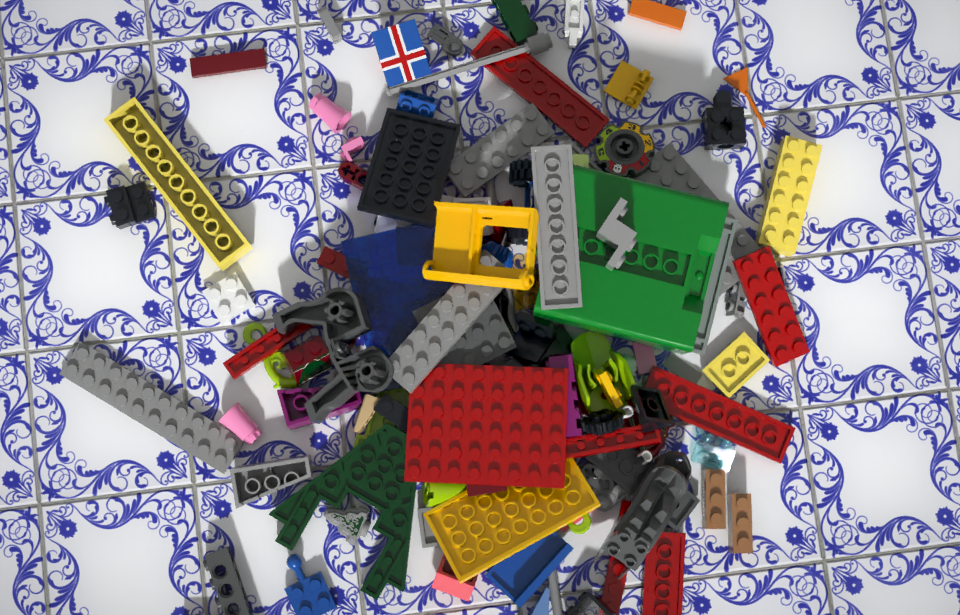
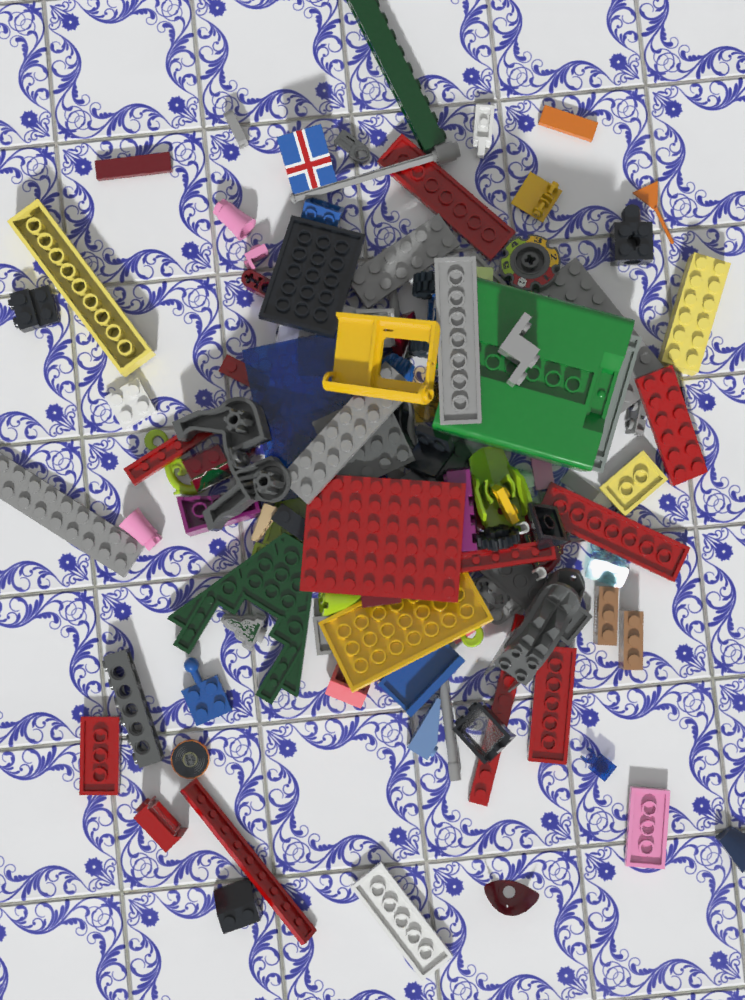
camera: 10 degrees right, 5 degrees up
light grey wedge [230,454,313,509] -> none

